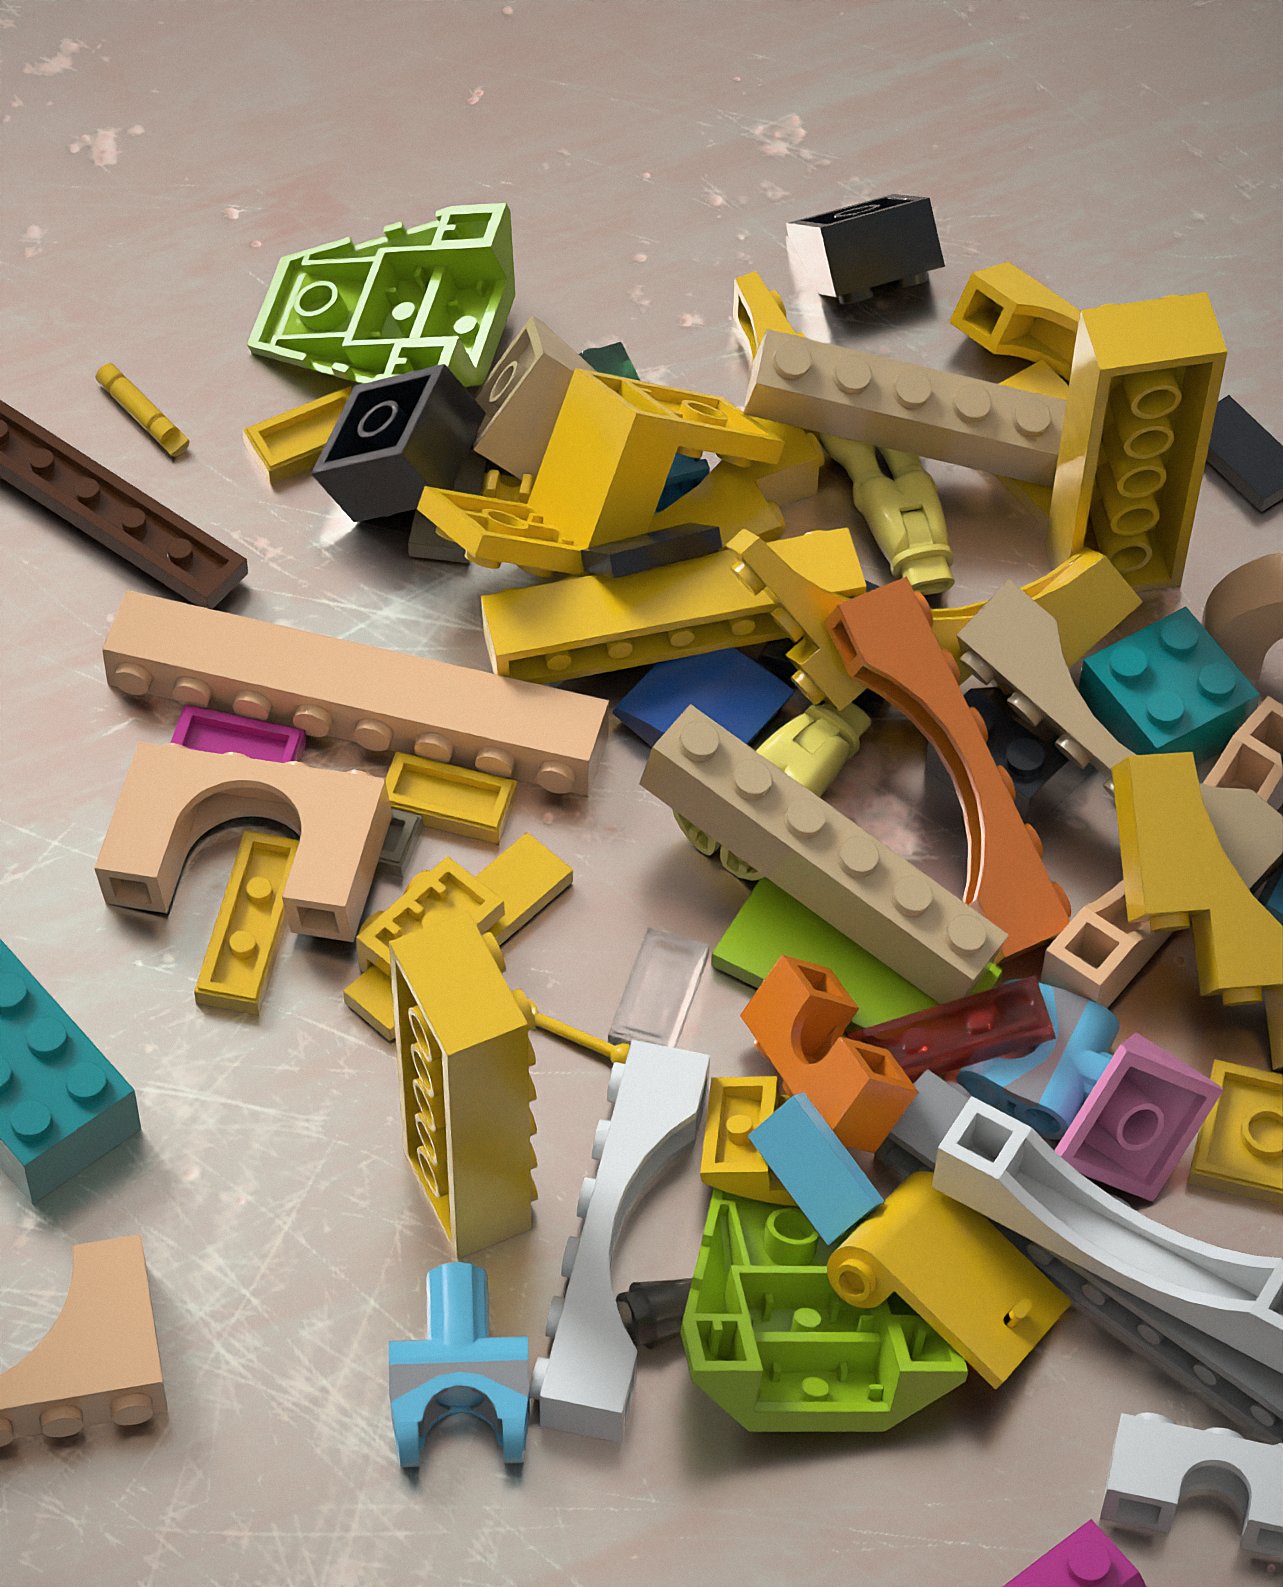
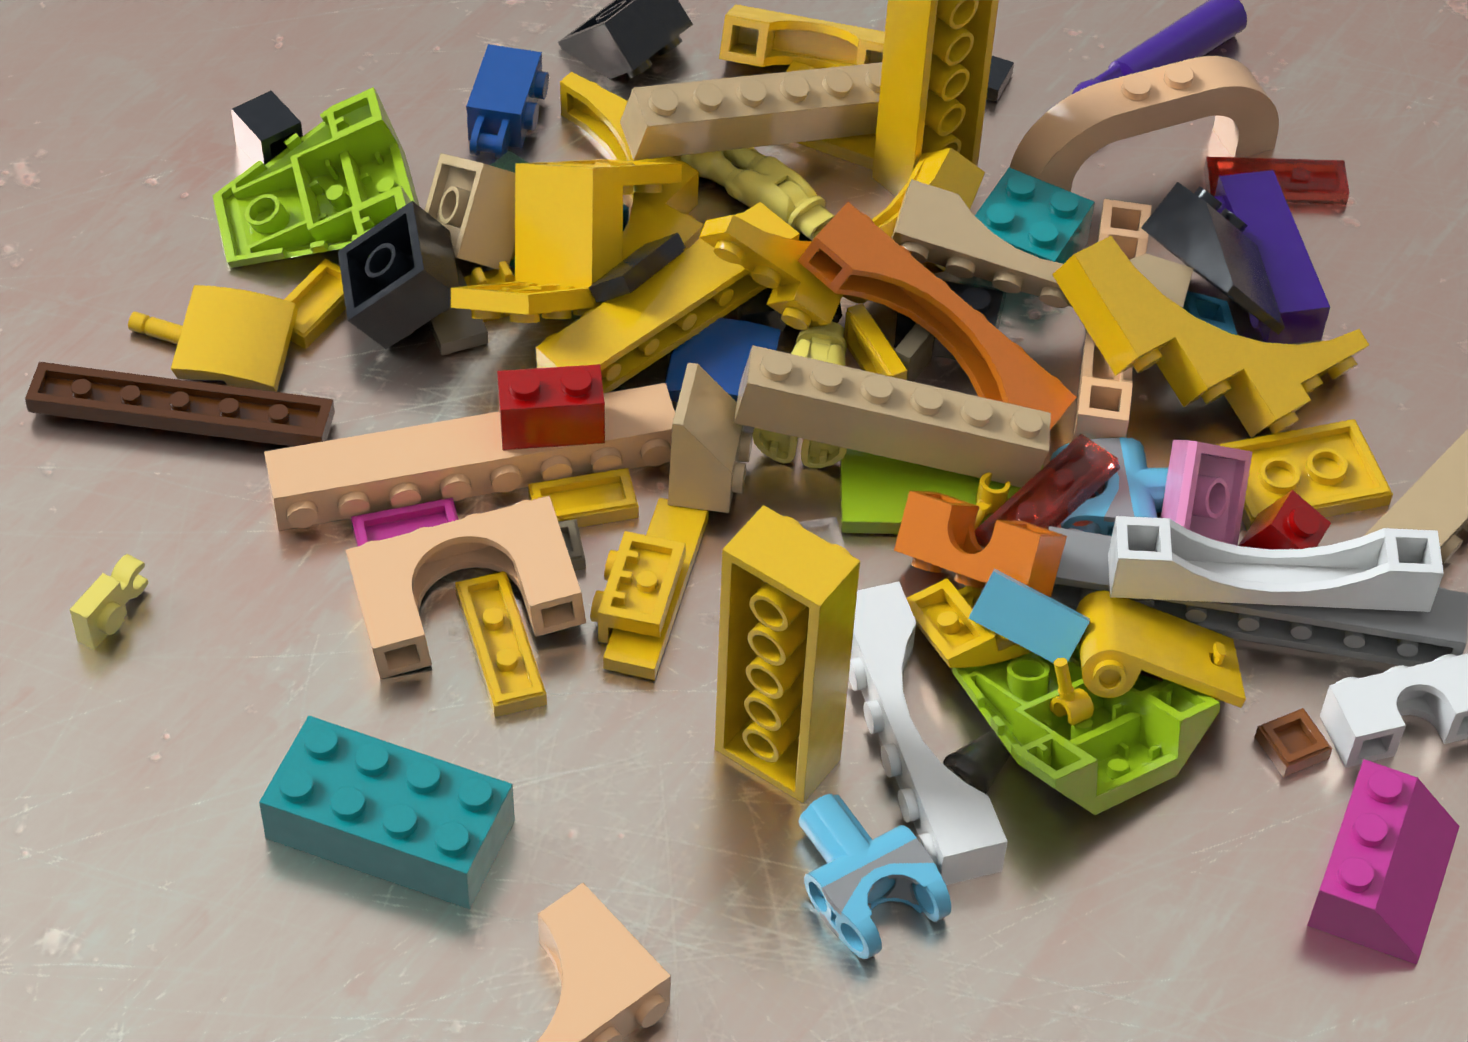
camera: 30 degrees left, 5 degrees down
none -> yellow slope [171,285,298,392]
none -> black brick [231,90,303,165]
none -> blue brick [466,44,549,160]
none -> red brick [497,364,605,450]
none -> tan slope [668,363,753,513]
none -> yellow tile [844,303,908,380]
none -> dark tan tile [894,323,934,382]
none -> yellow hand [975,472,1010,531]
none -> yellow hand [1049,658,1094,726]
none -> red brick [1238,490,1331,550]
none -> dark orange tile [1255,708,1333,778]

